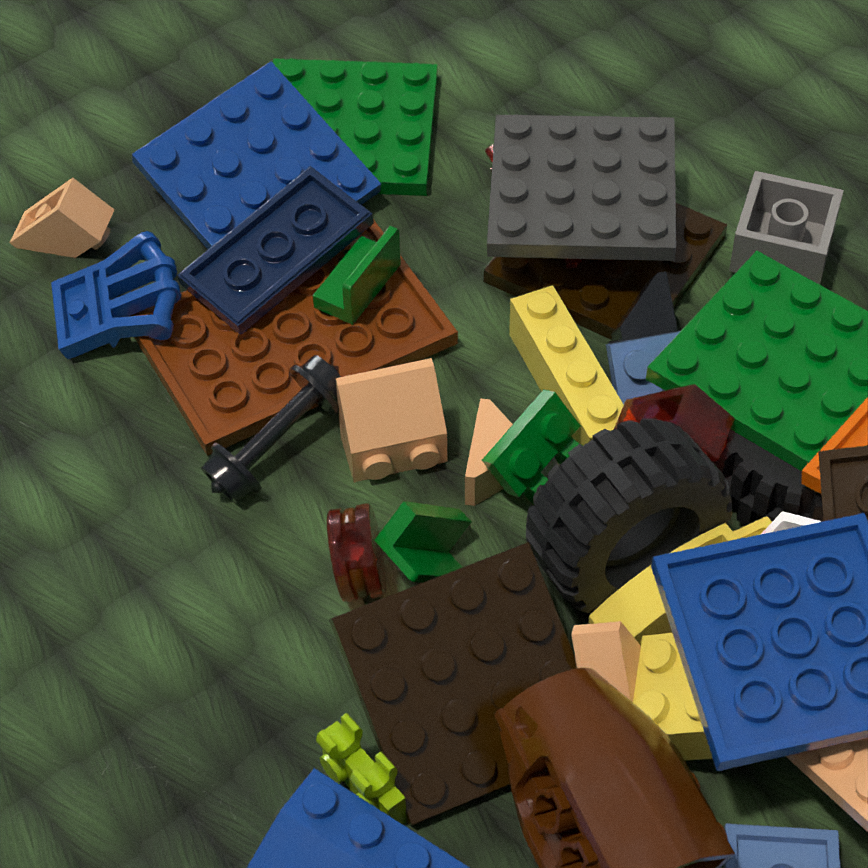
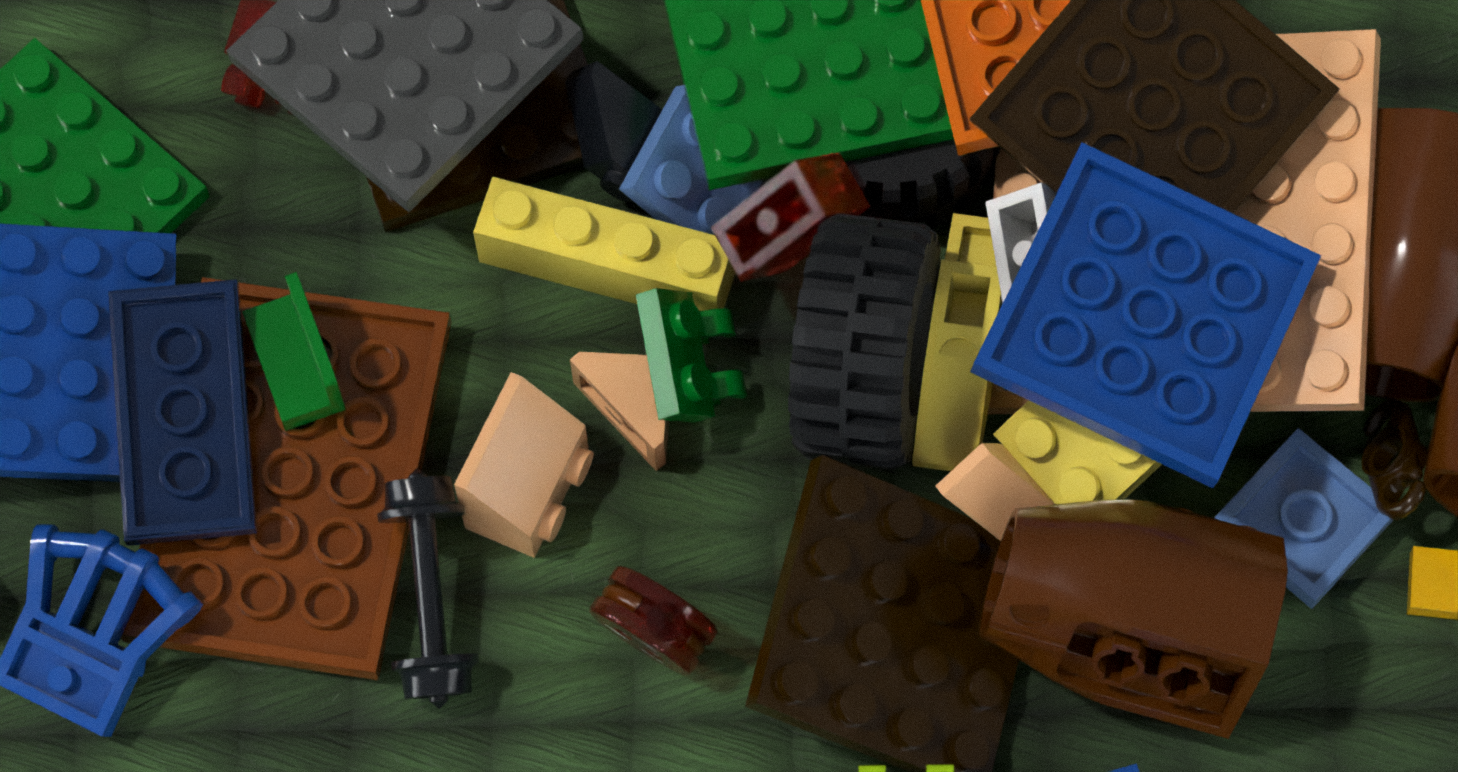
camera: 50 degrees left, 15 degrees up
green panel [374,501,472,583] -> none

